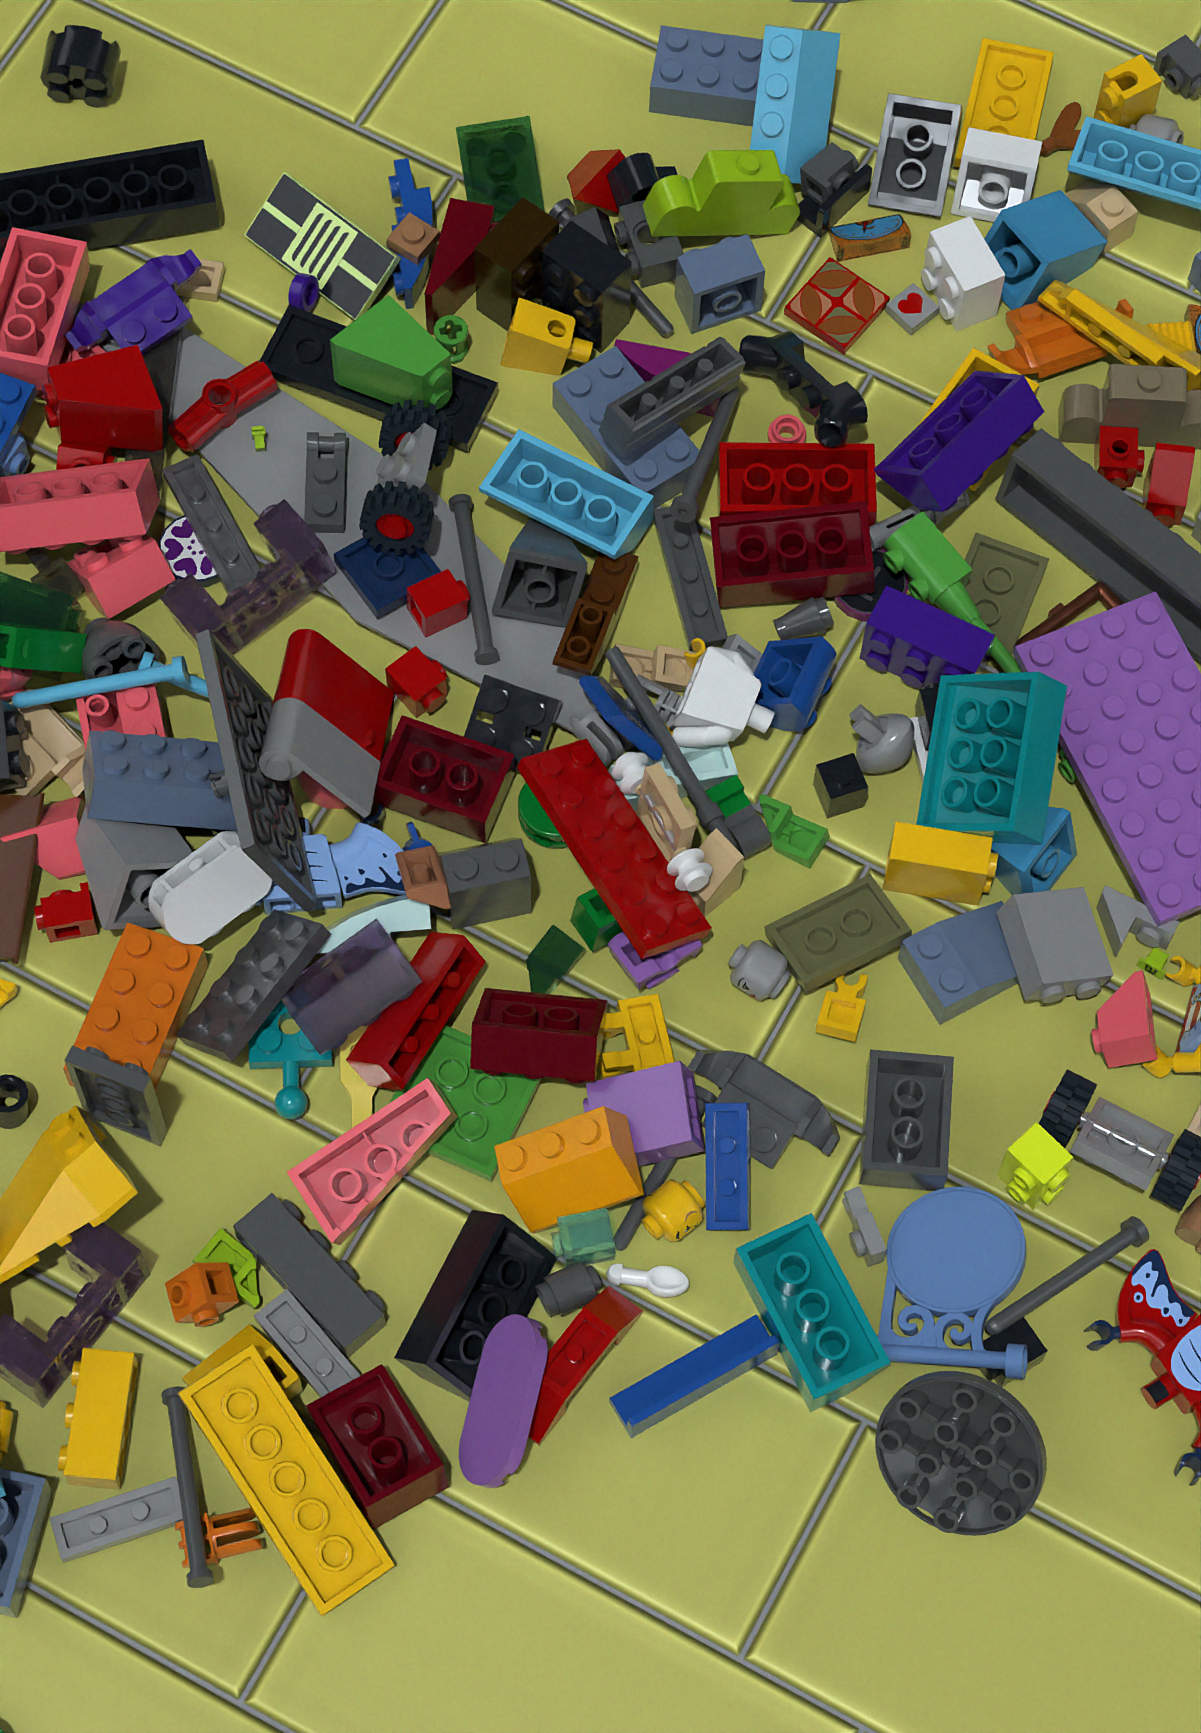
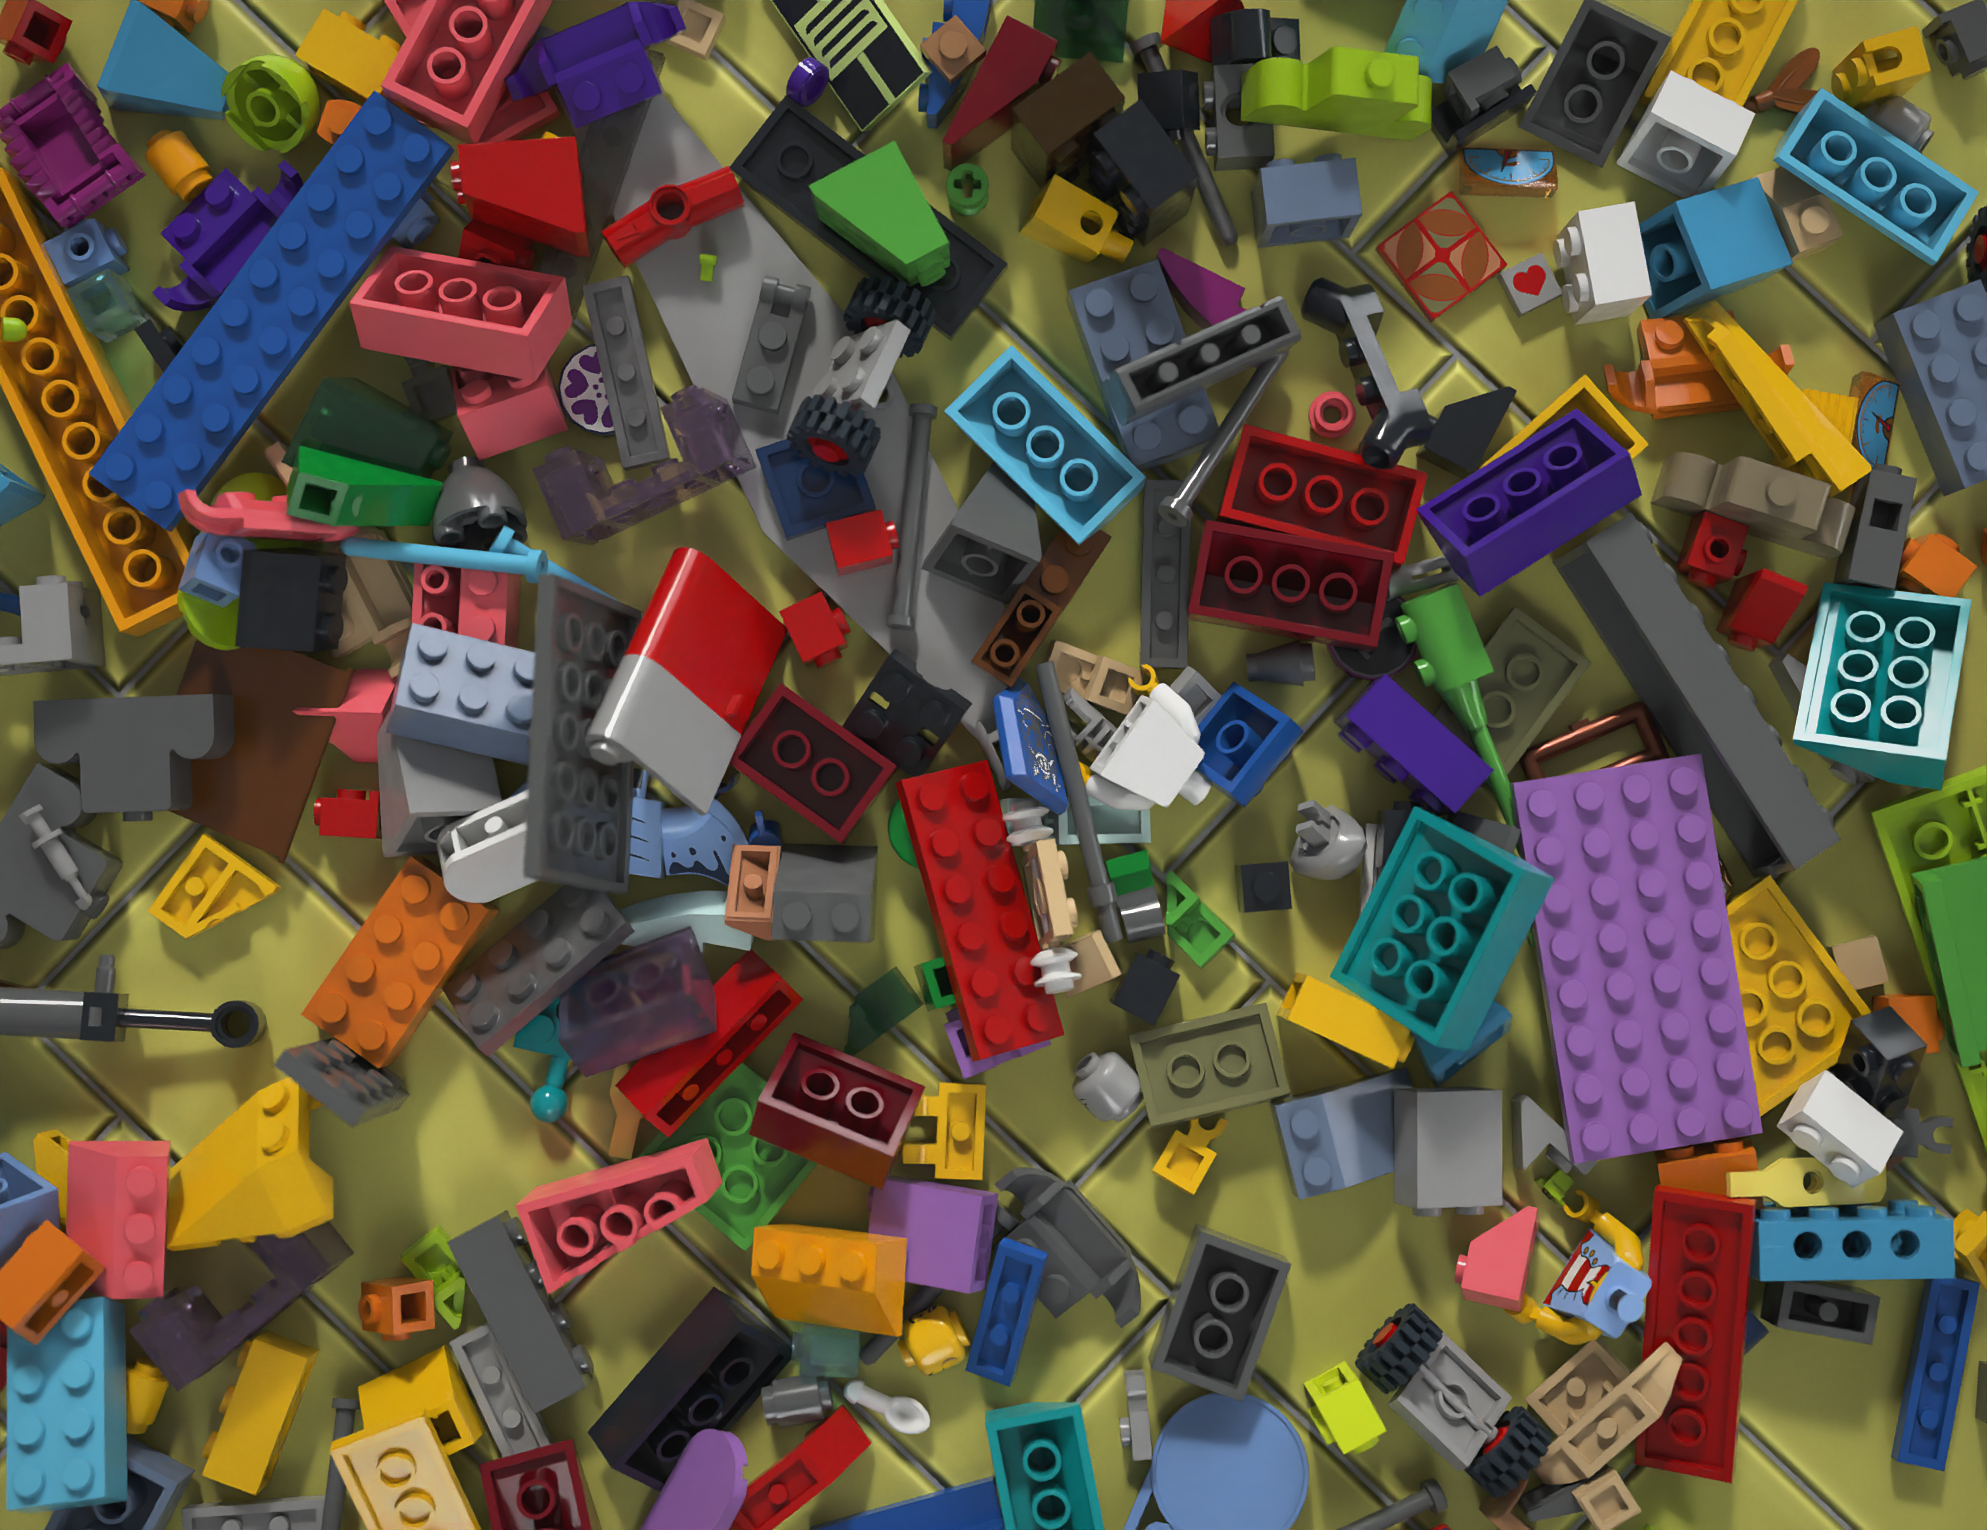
camera: 15 degrees right, 20 degrees up
none -> black brick [1110,949,1181,1026]
none -> black slope [1416,386,1517,479]

